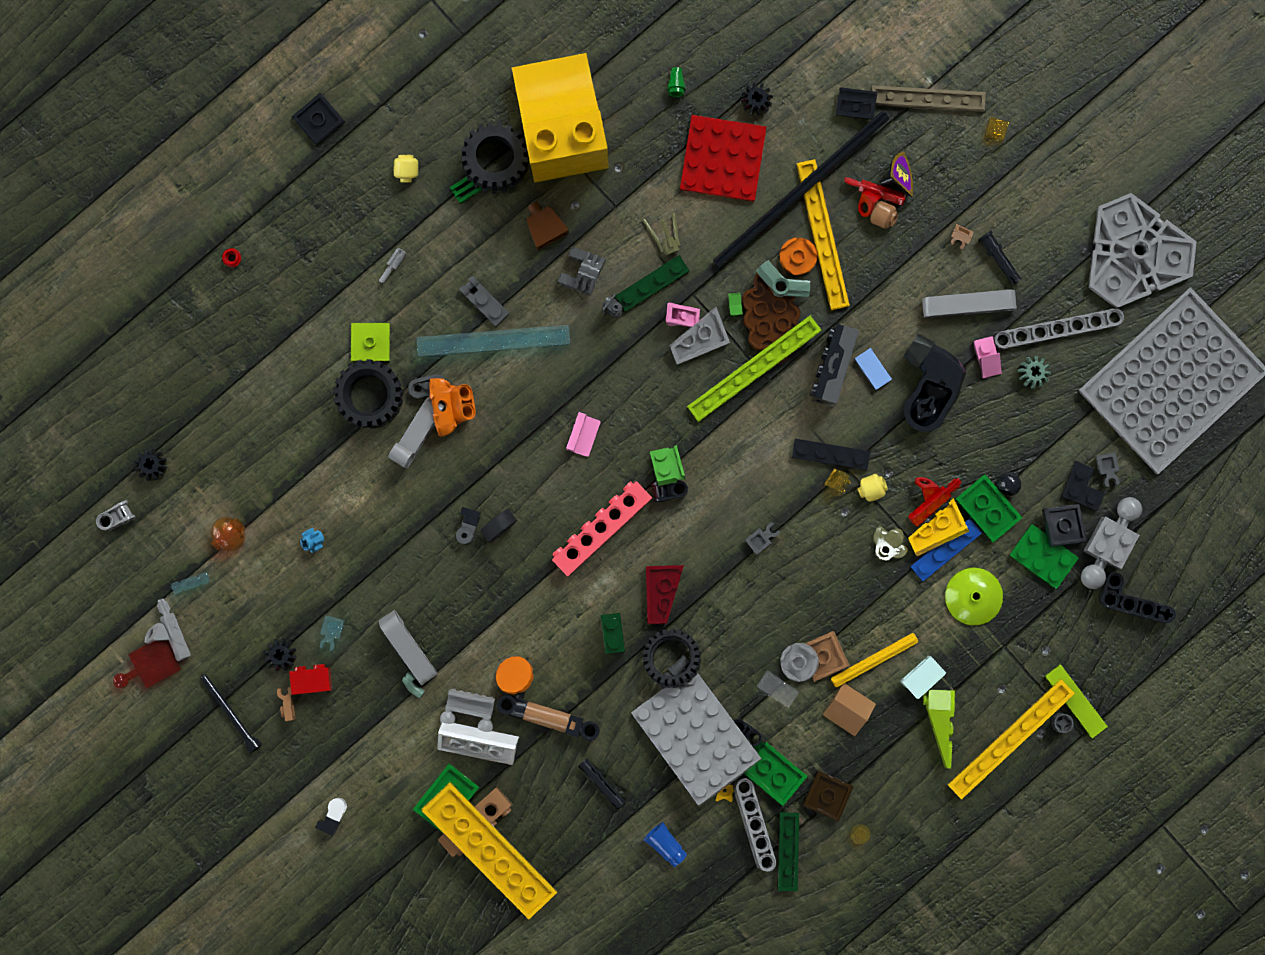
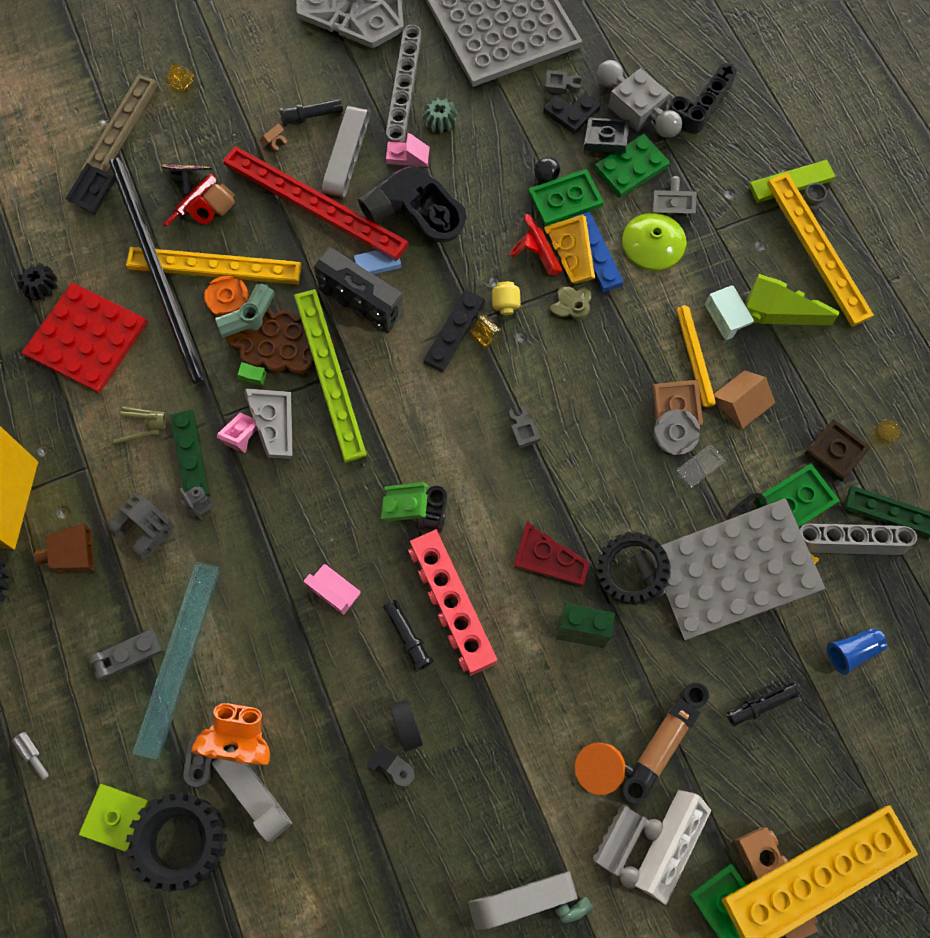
camera: 75 degrees left, 15 degrees down
none -> red plate [223,146,408,261]
none -> black pin [383,599,434,672]
none -> light grey plate [652,176,697,214]

